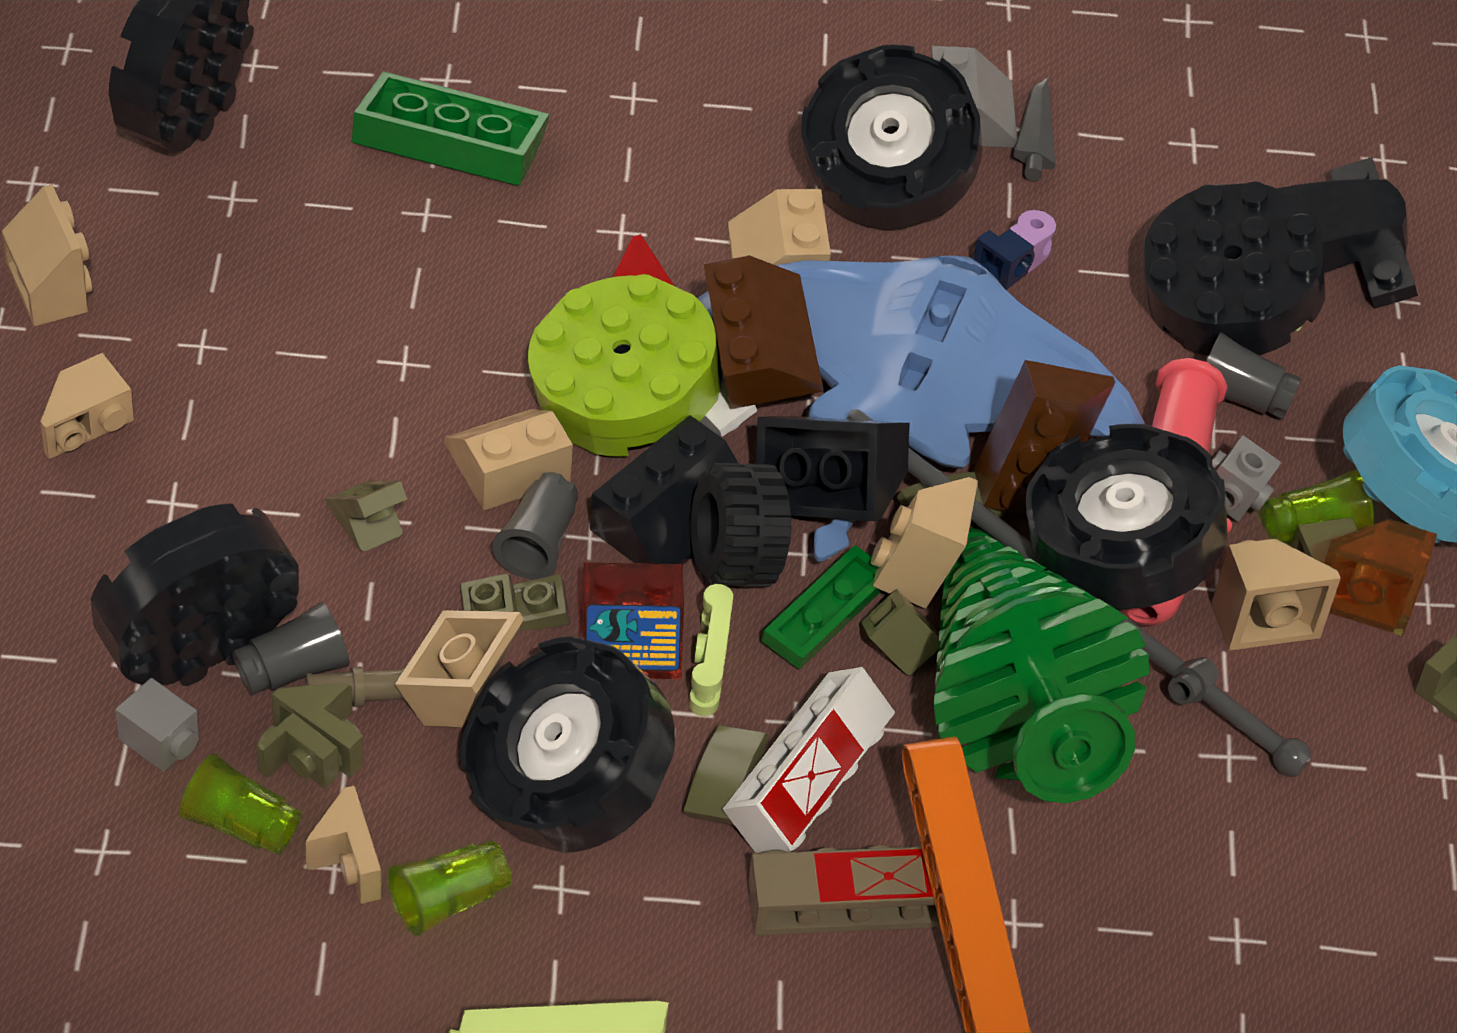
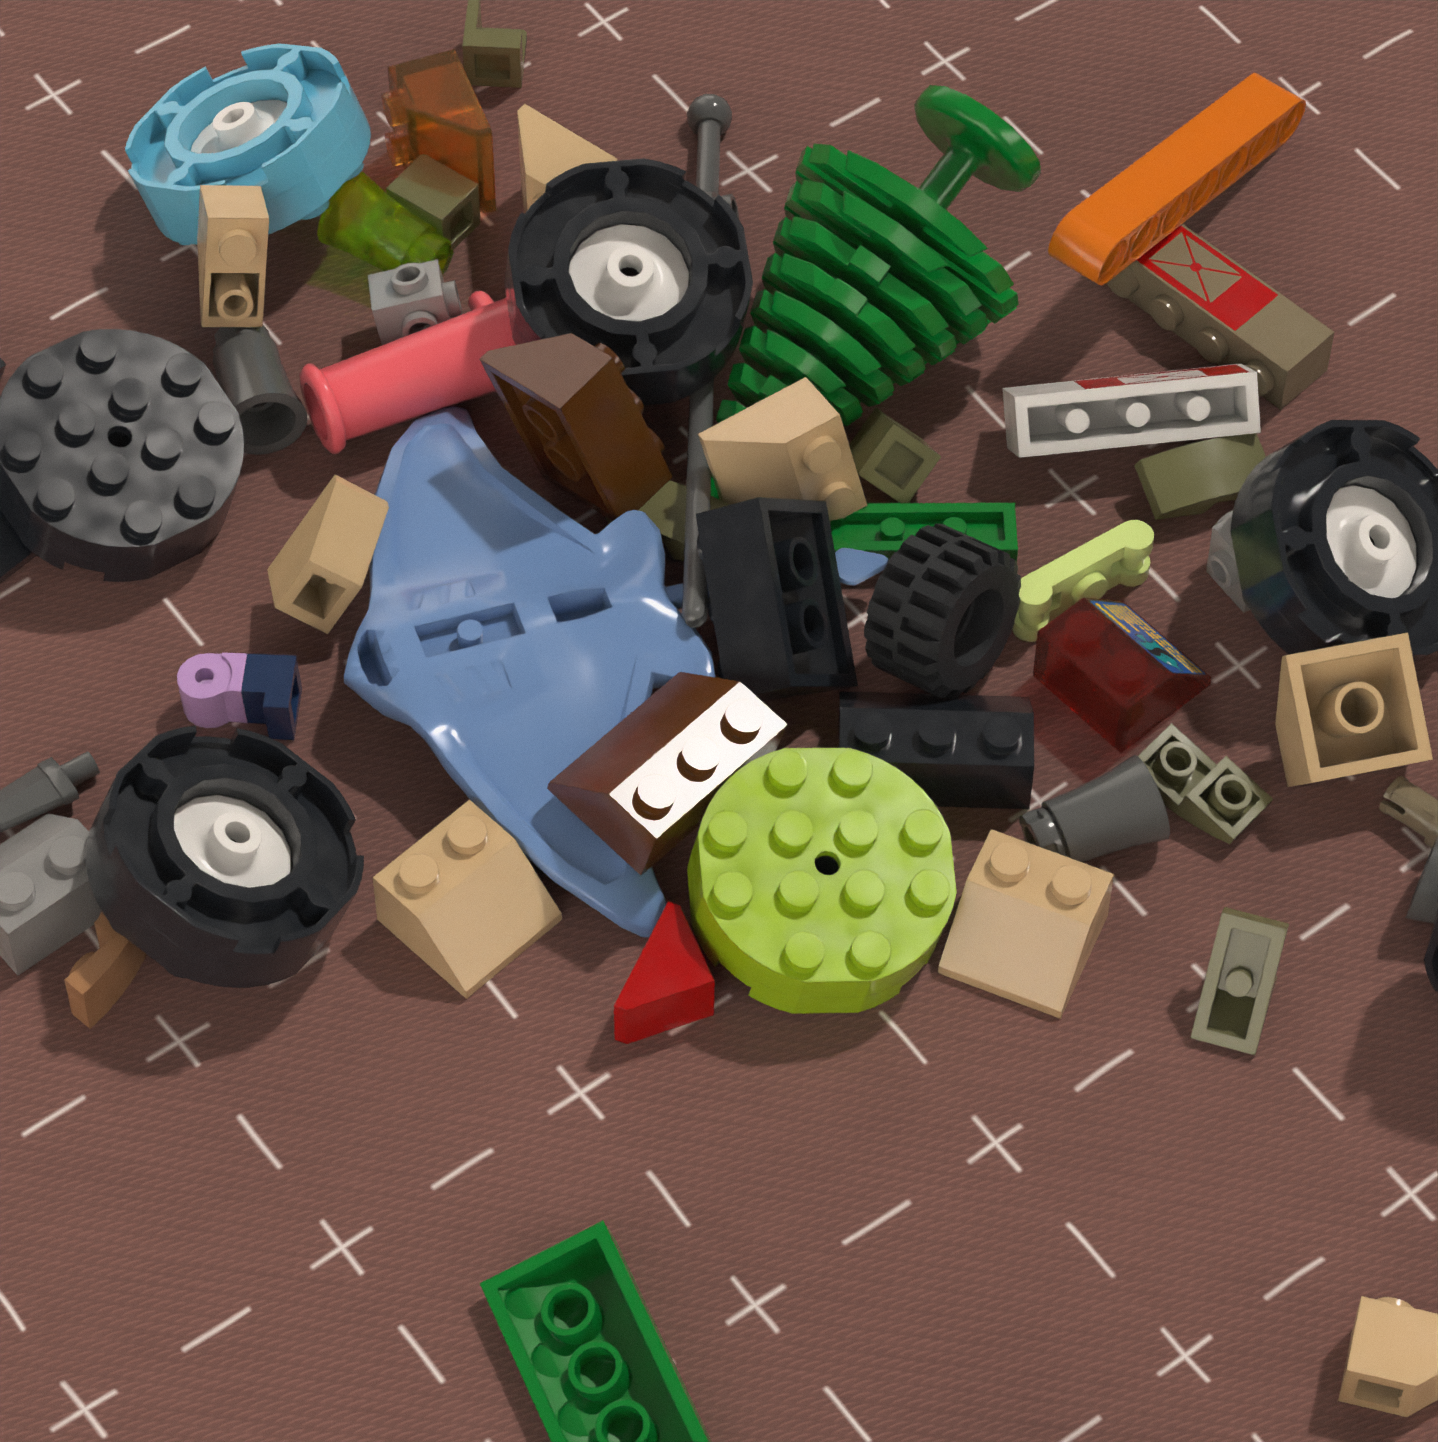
camera: 125 degrees left, 5 degrees up
none -> tan slope [197,185,269,327]
none -> tan slope [267,475,389,634]

